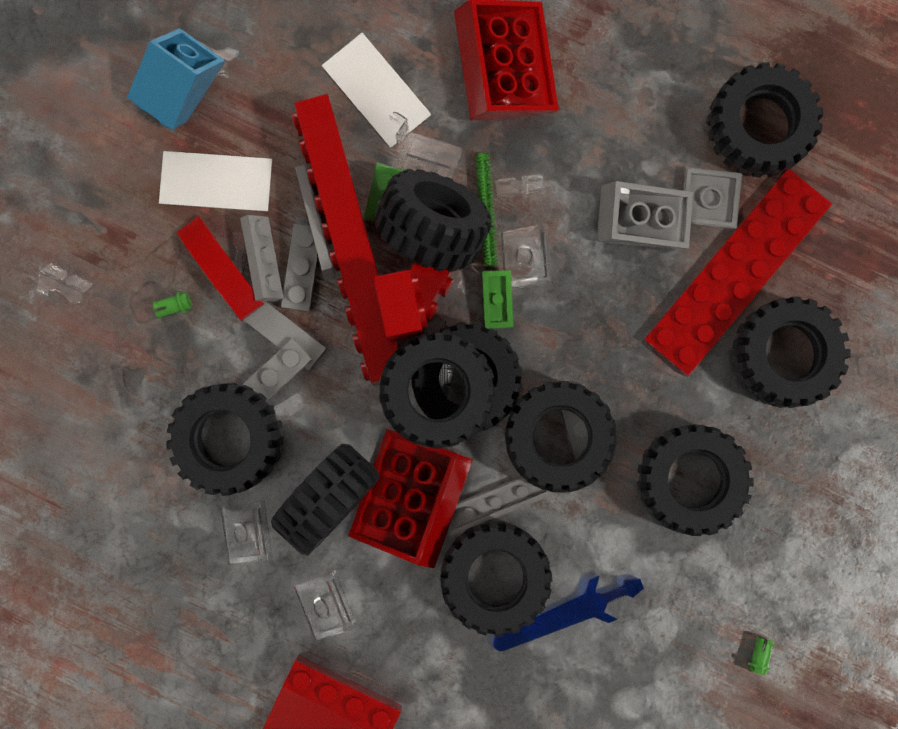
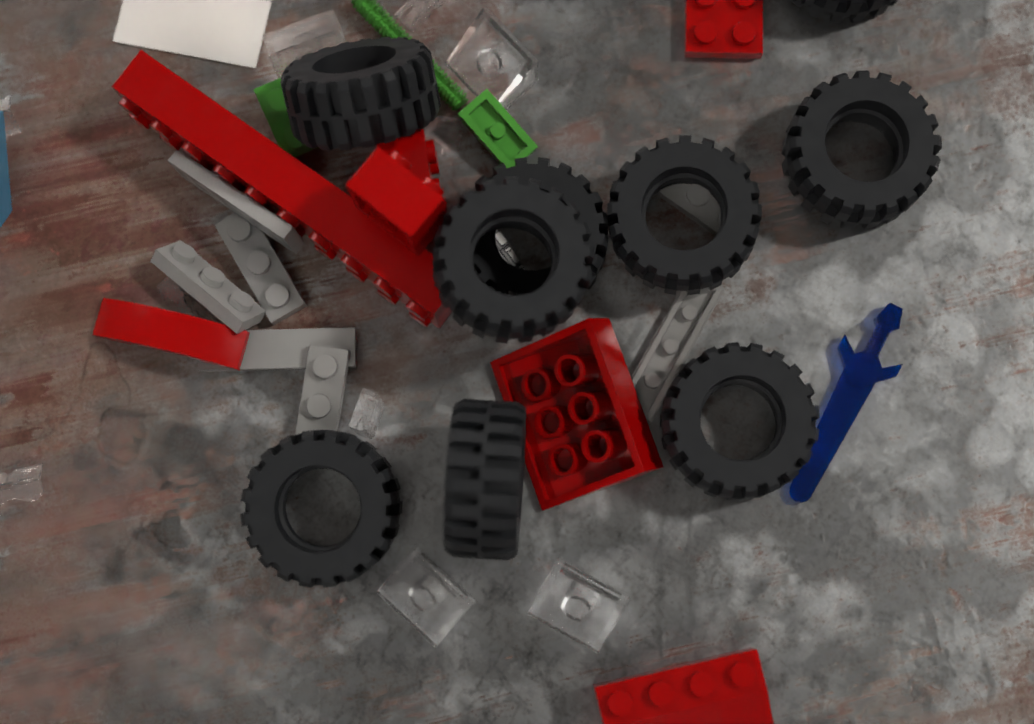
camera: 30 degrees left, 5 degrees down
bright green pin [153,291,192,319] -> none
white sticker [159,151,272,211] -> none
clear piece [389,112,410,147] -> none

